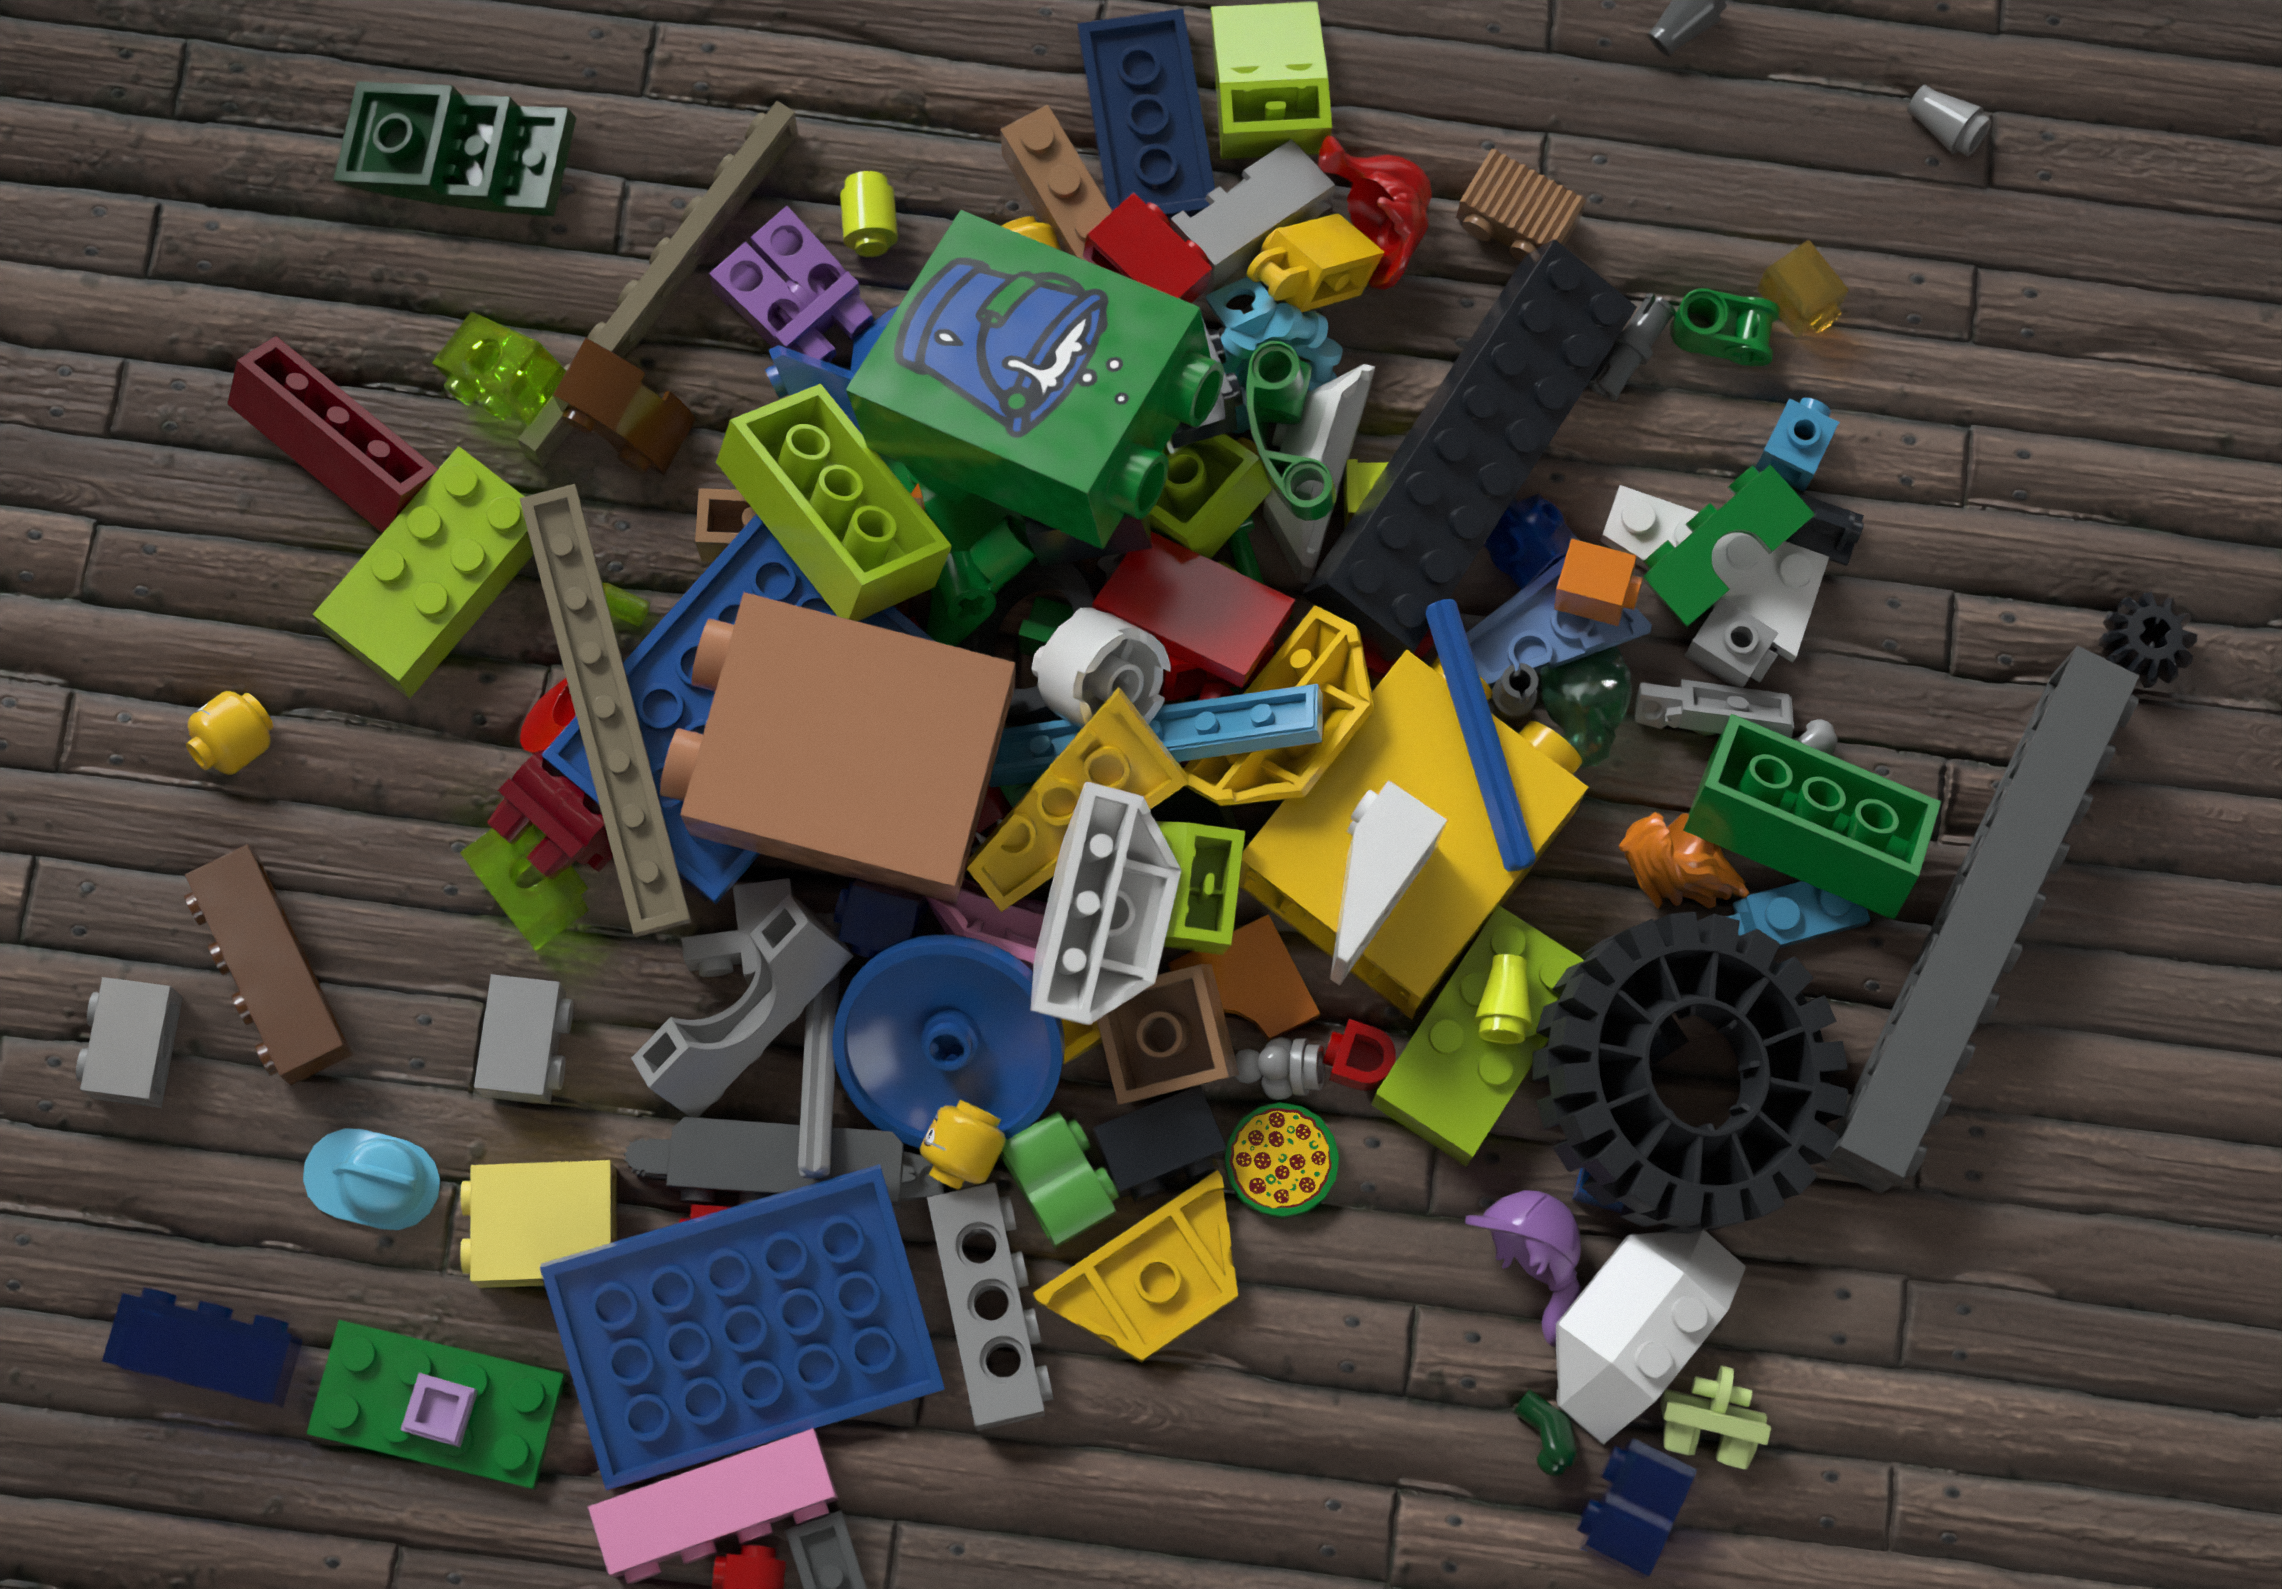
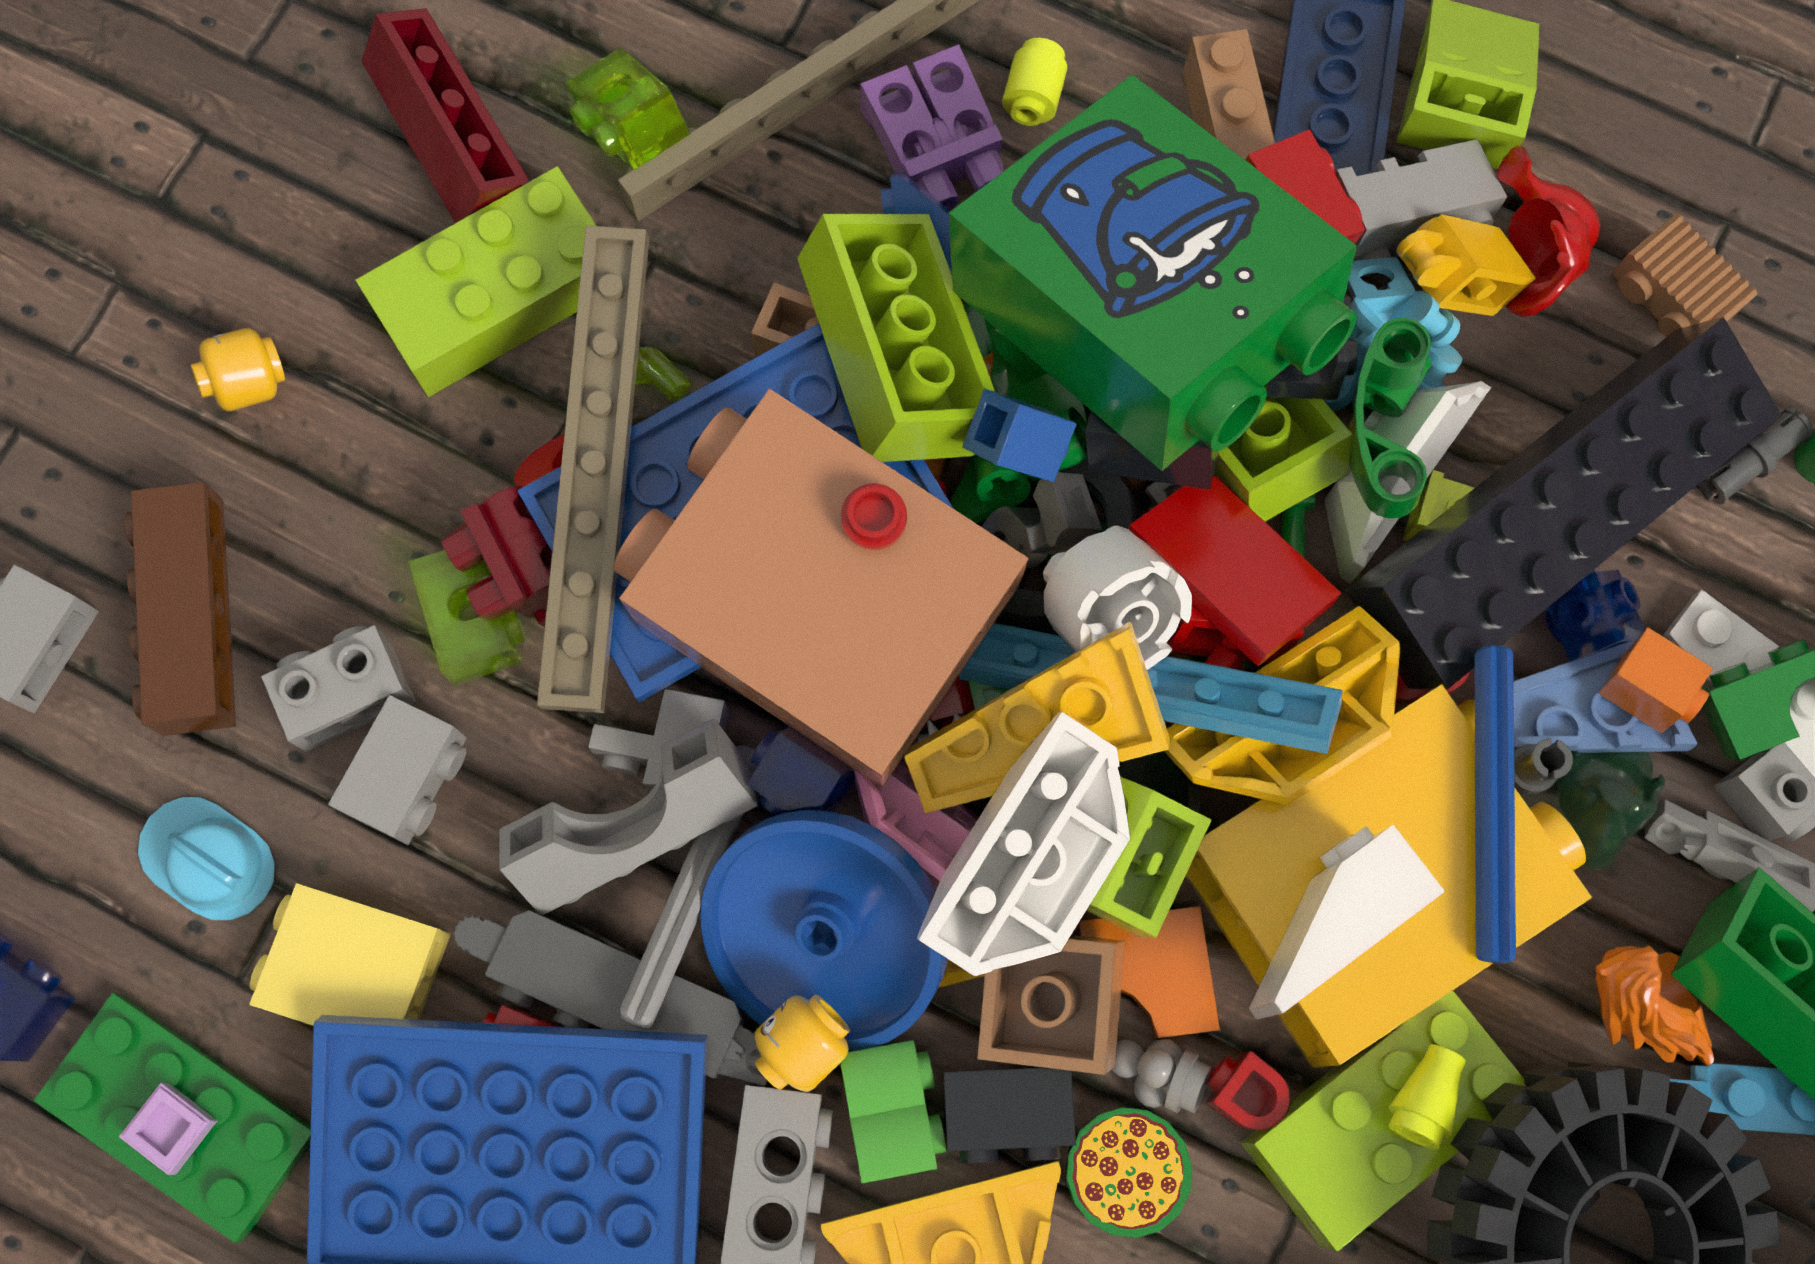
camera: 20 degrees right, 0 degrees up
reddish brown brick [553,338,696,475] -> none
none -> light grey brick [261,625,417,752]
none -> red plate [841,483,907,550]
none -> blue brick [962,388,1077,482]
none -> flat silver leg [982,472,1102,568]

